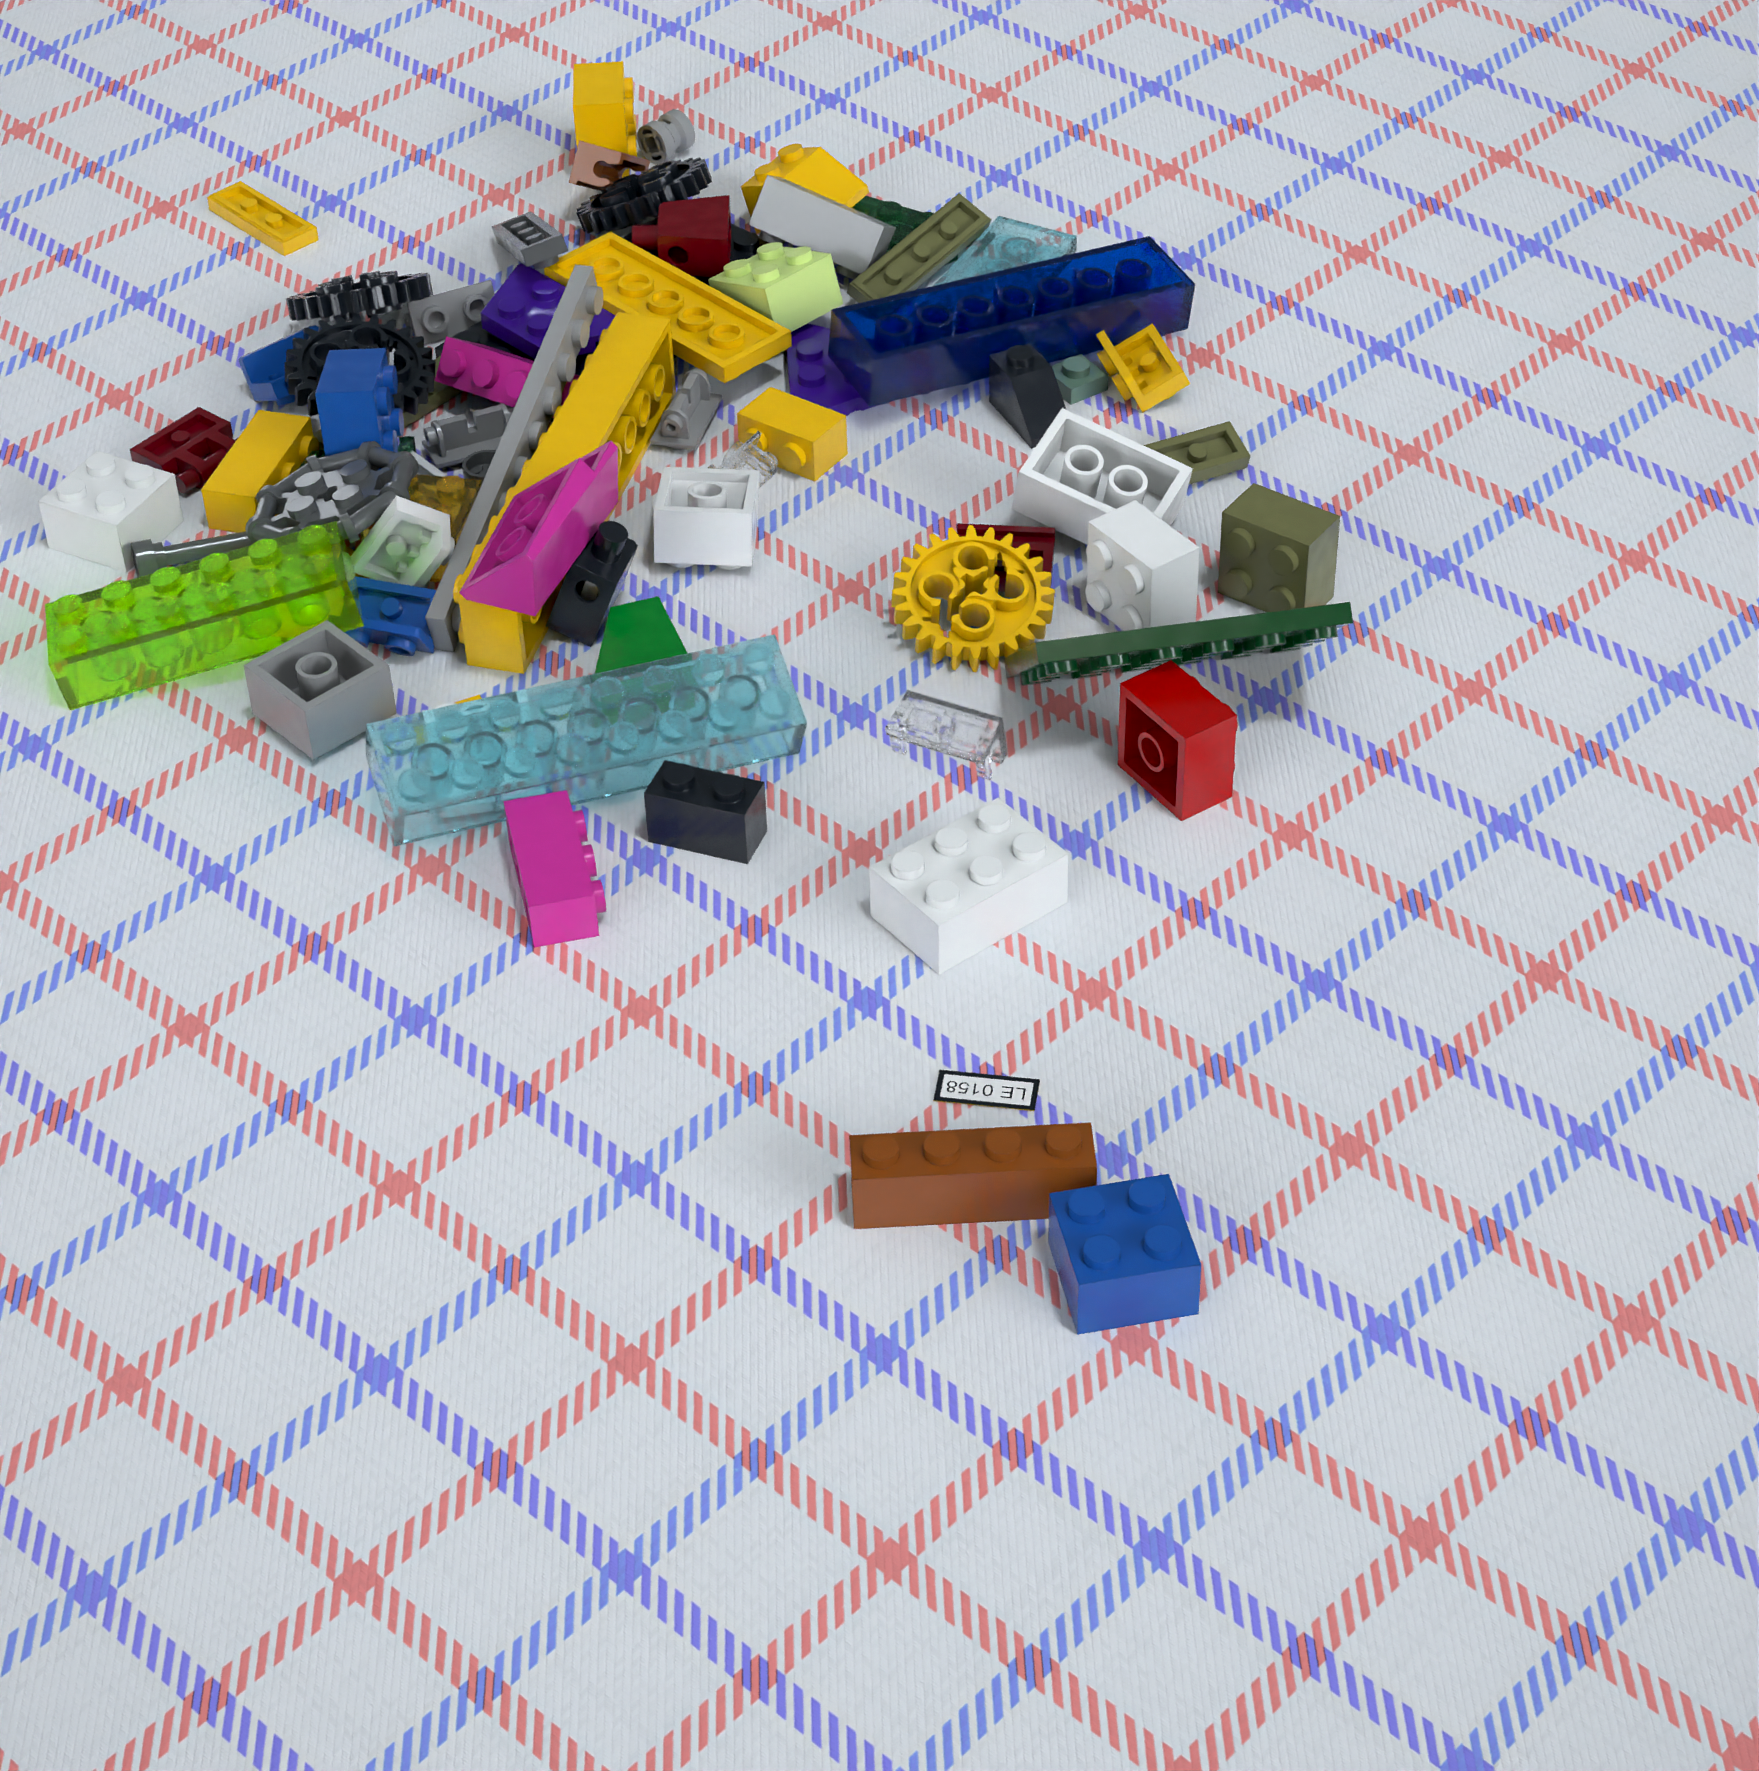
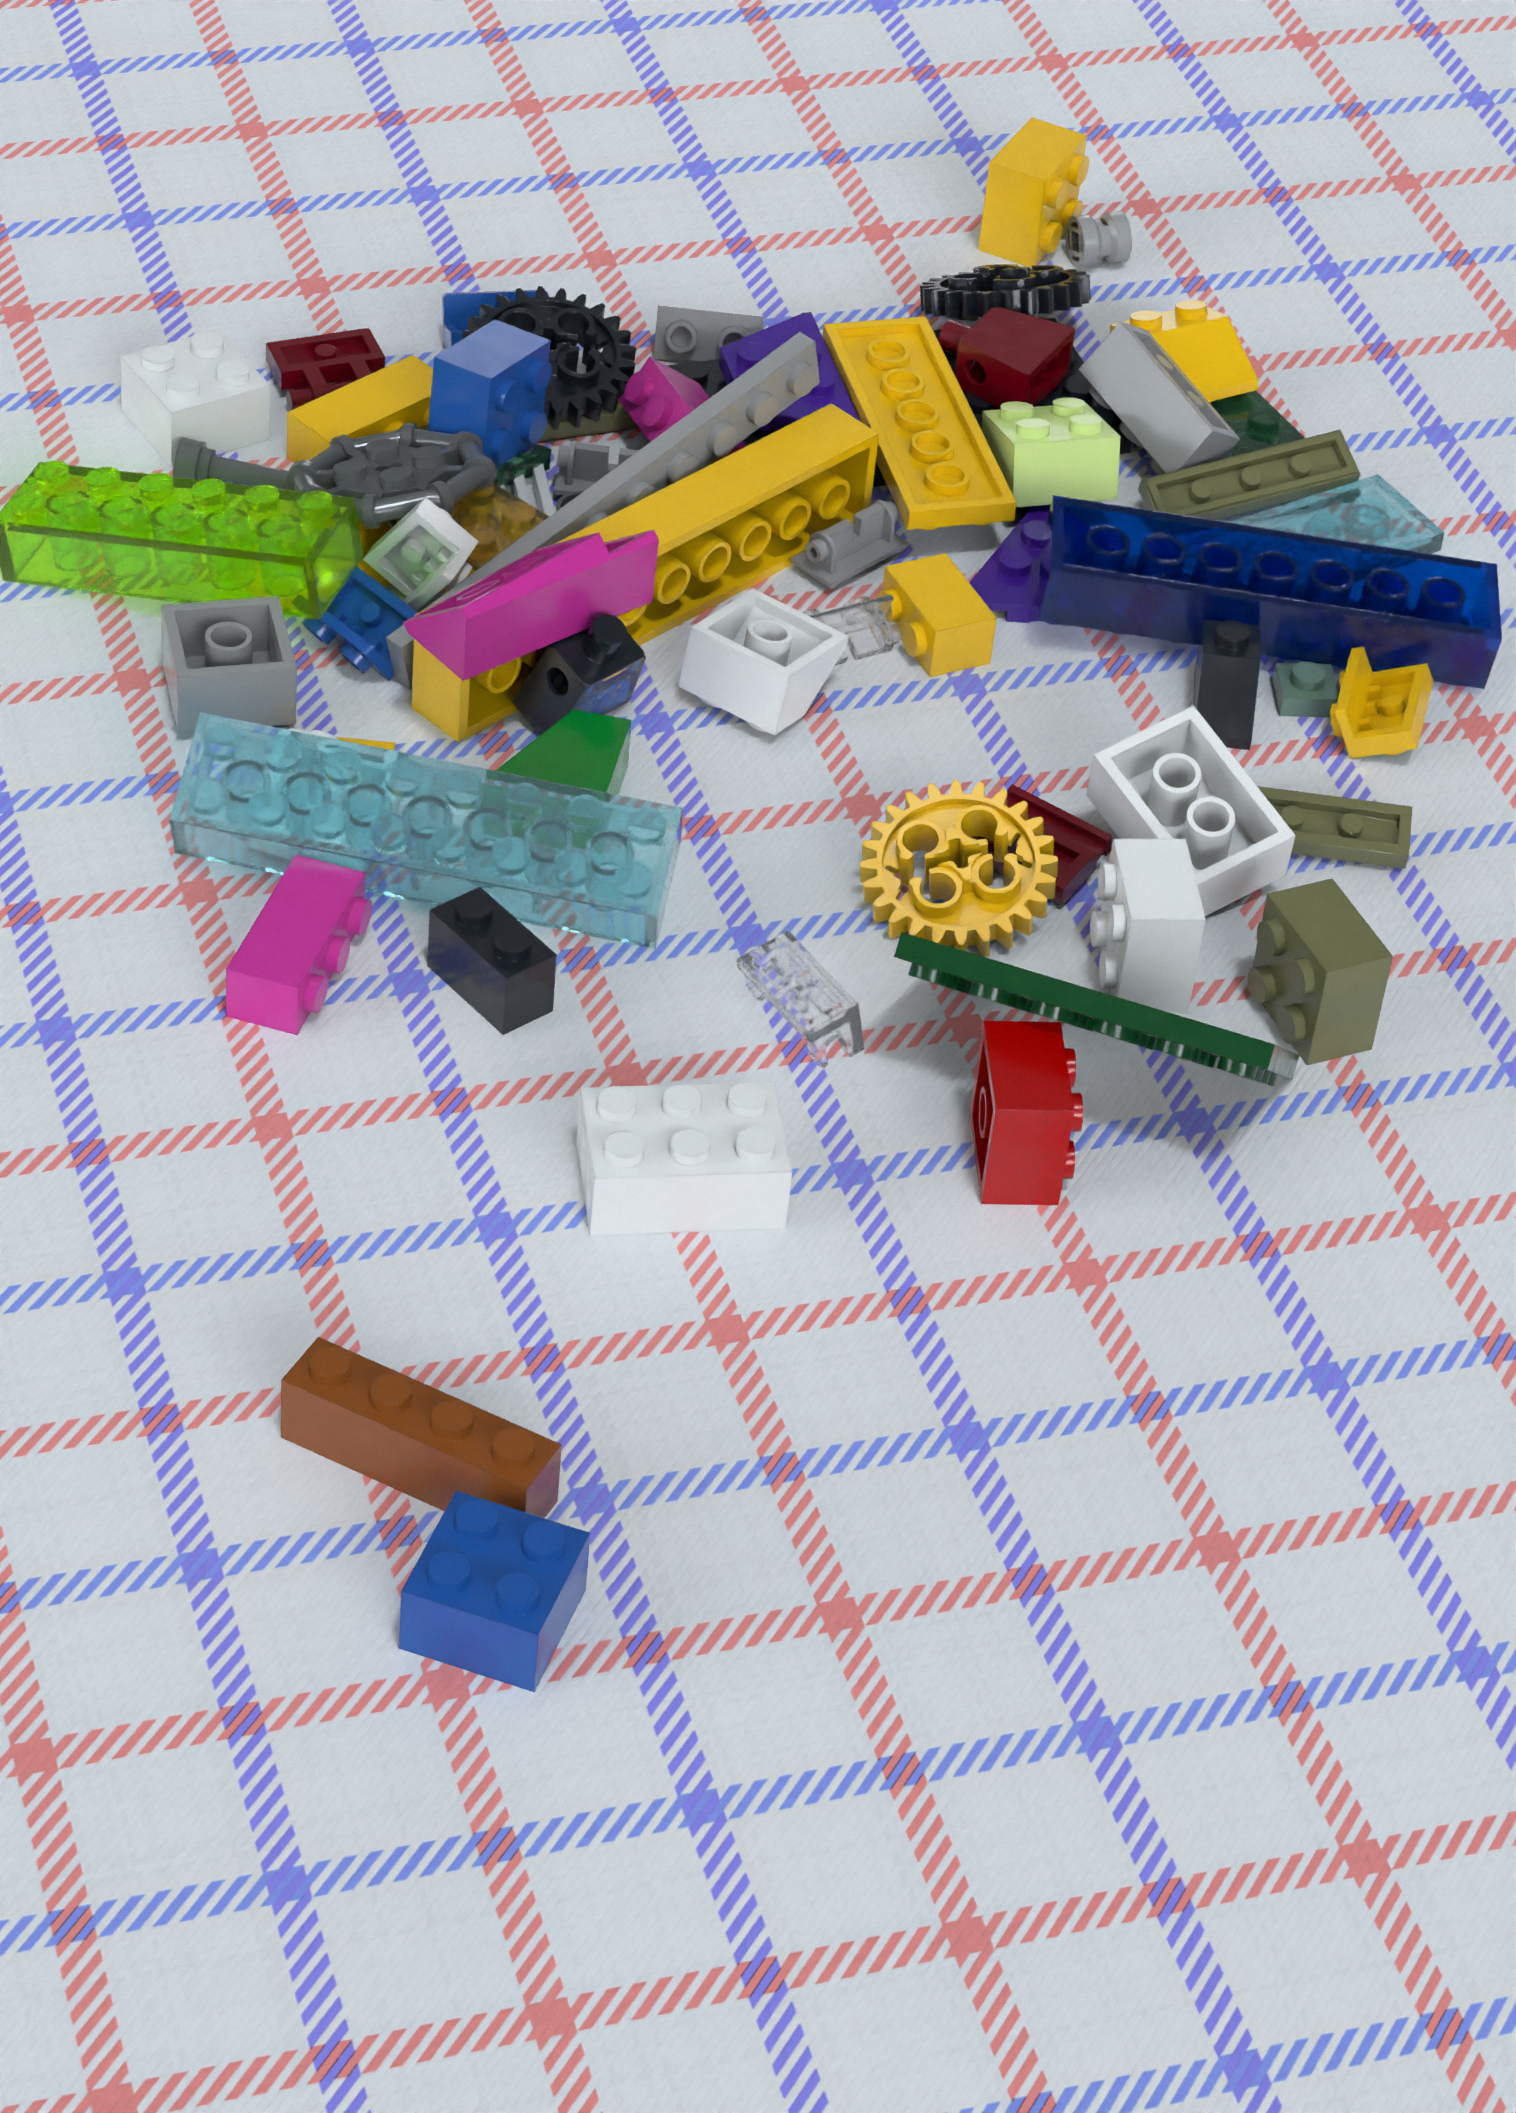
camera: 25 degrees right, 0 degrees up
yellow tile [207,181,319,256] -> none
black gear [286,271,433,323] -> none
dark grey plate [491,211,568,270] -> none
hinge [568,140,650,191] -> none
sticker [933,1070,1040,1111] -> none

